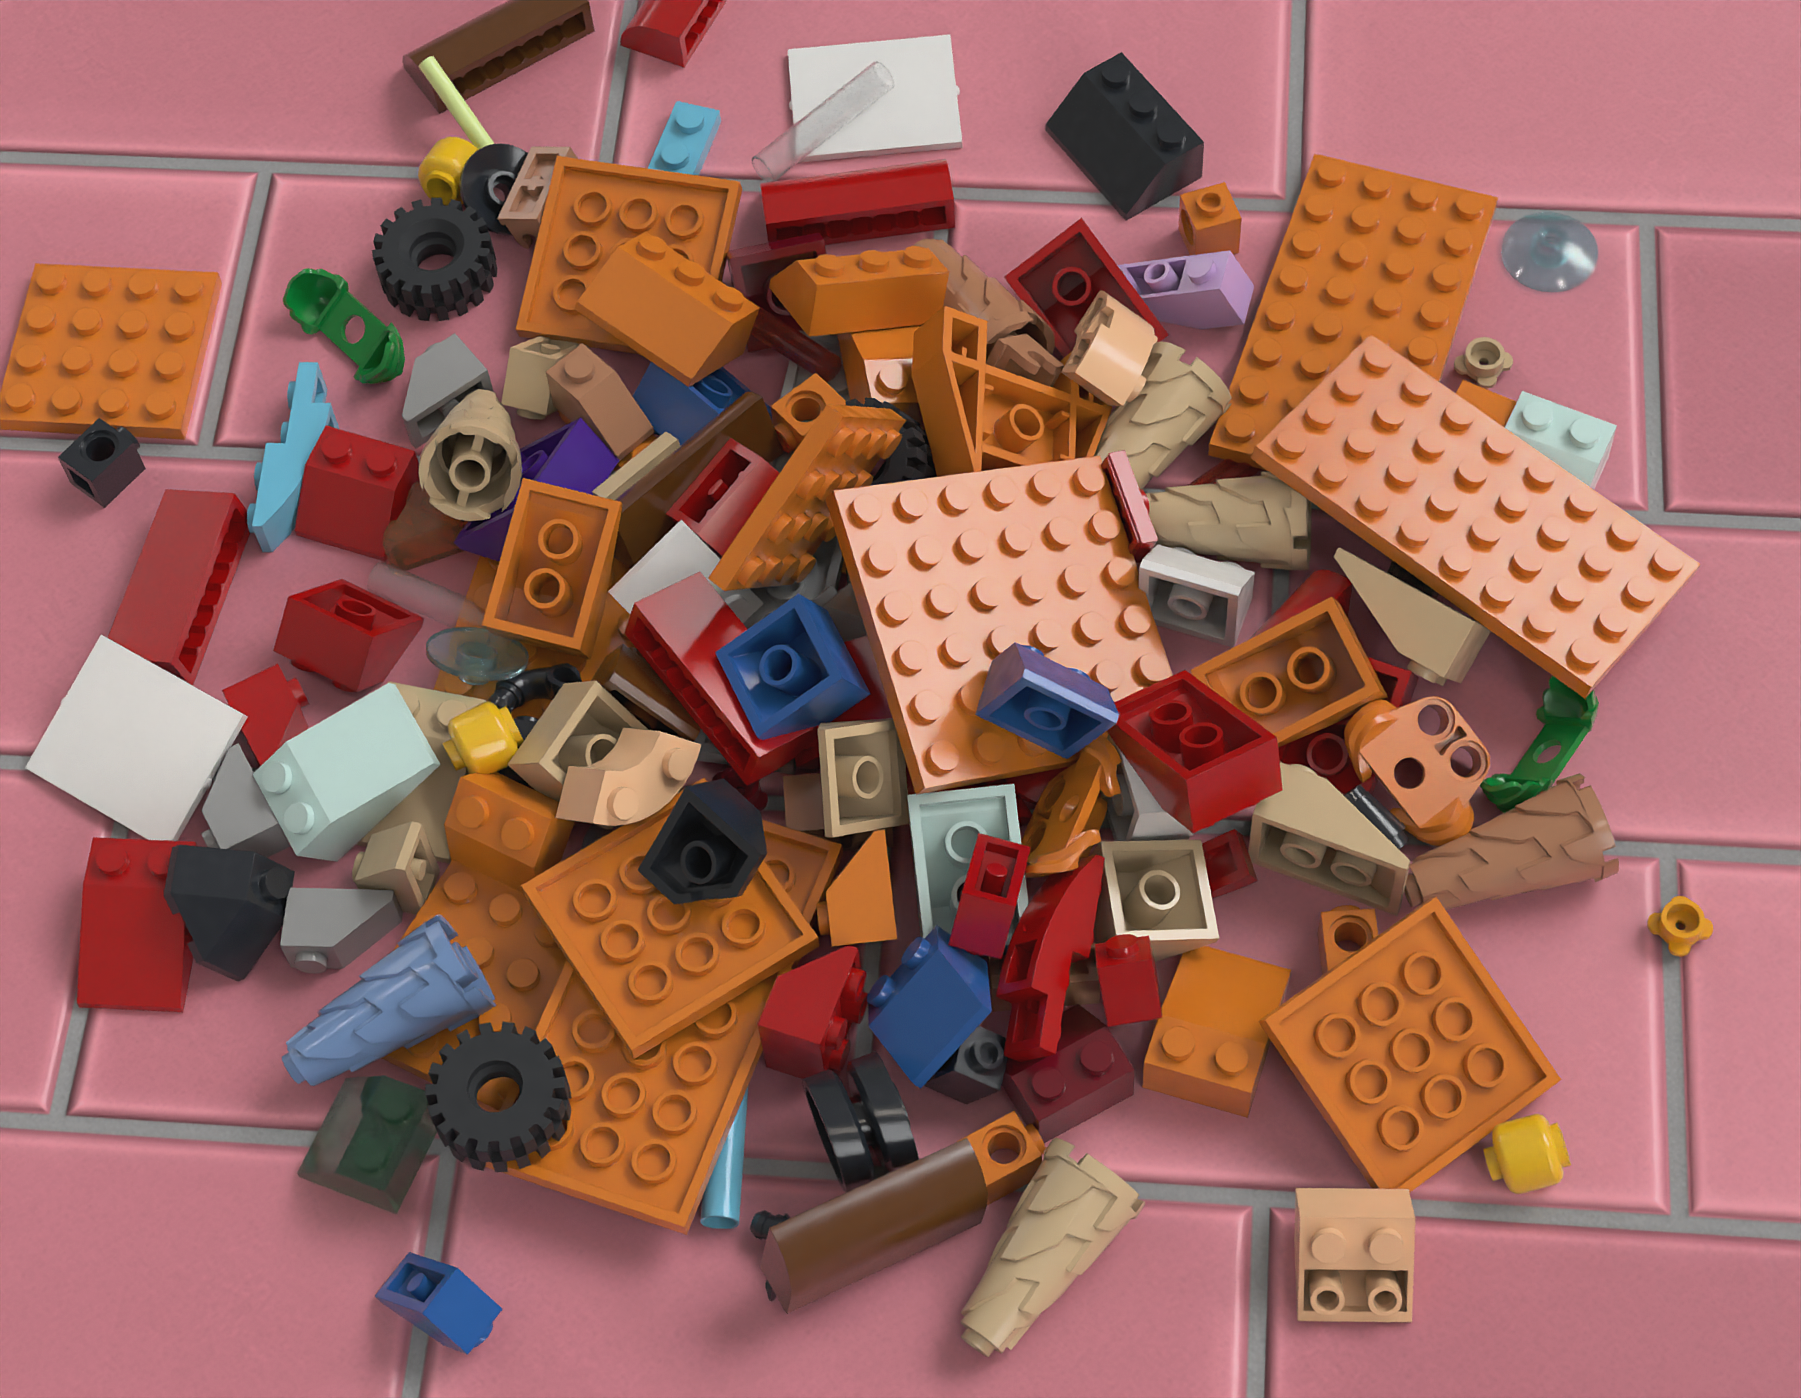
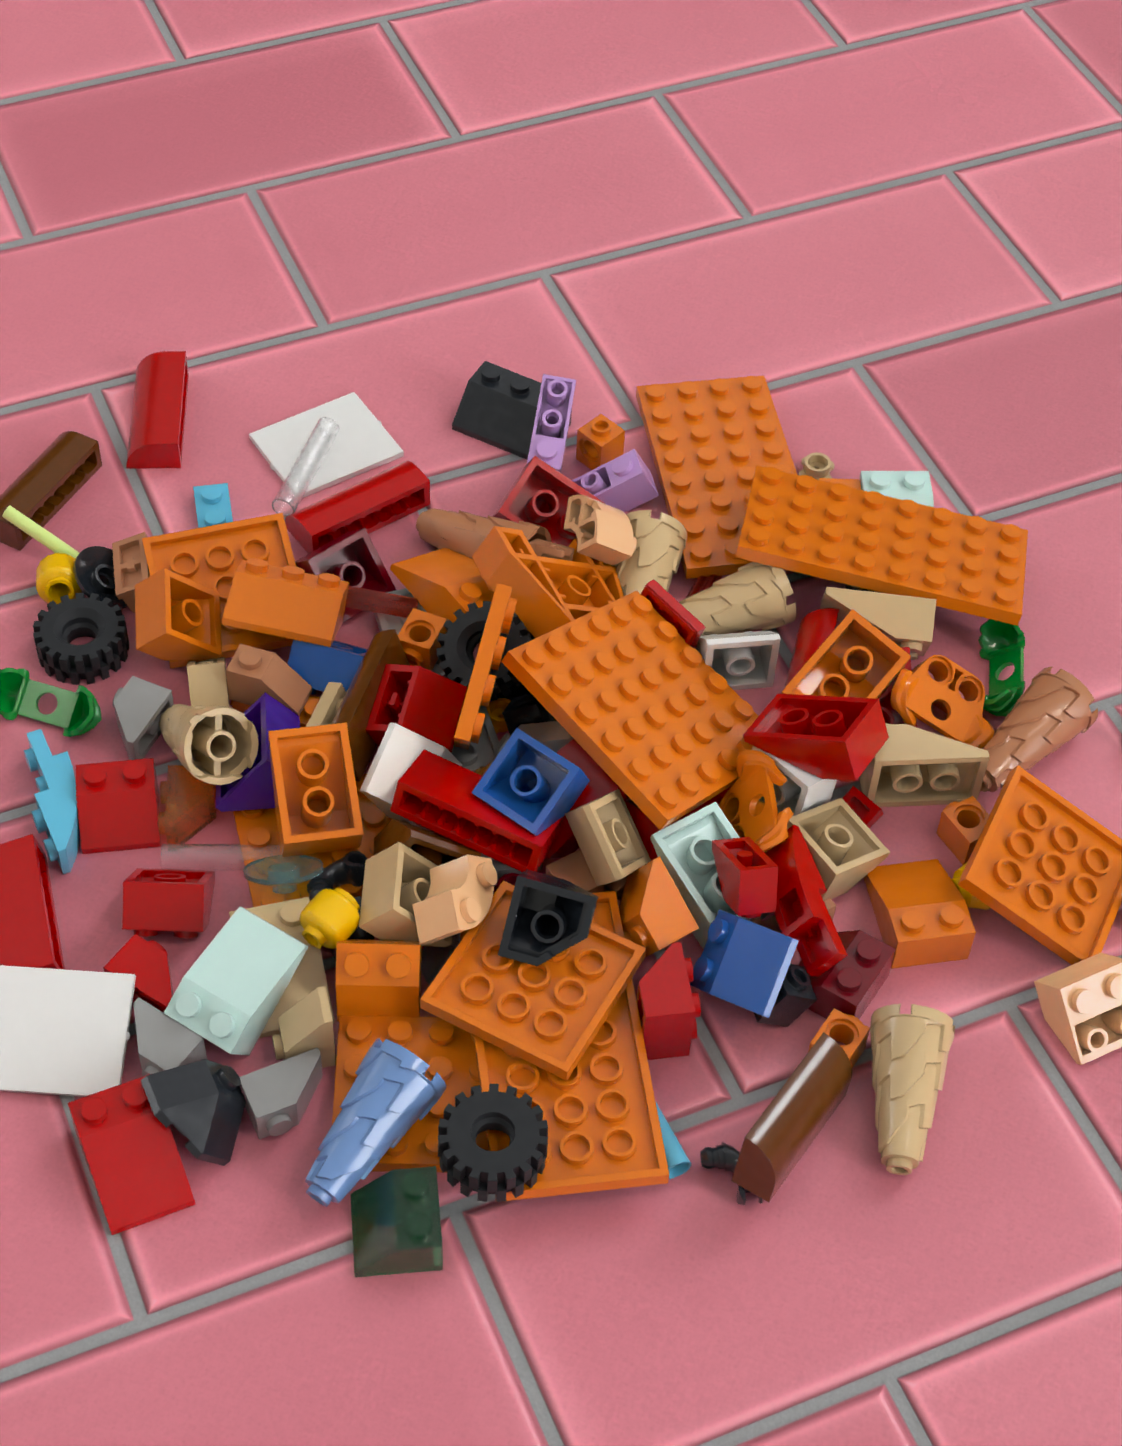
camera: 35 degrees left, 10 degrees down
blue slope [375,1252,502,1355] -> none
orange slope [769,246,950,337] -> none
black wheel [802,1051,919,1192] -> none
blue slope [975,642,1119,759] -> none
red slope [1095,934,1162,1027] -> none
clear light blue dish [1501,212,1598,292] -> none
none -> orange slope [135,568,222,661]
none -> lavender slope [527,374,576,473]

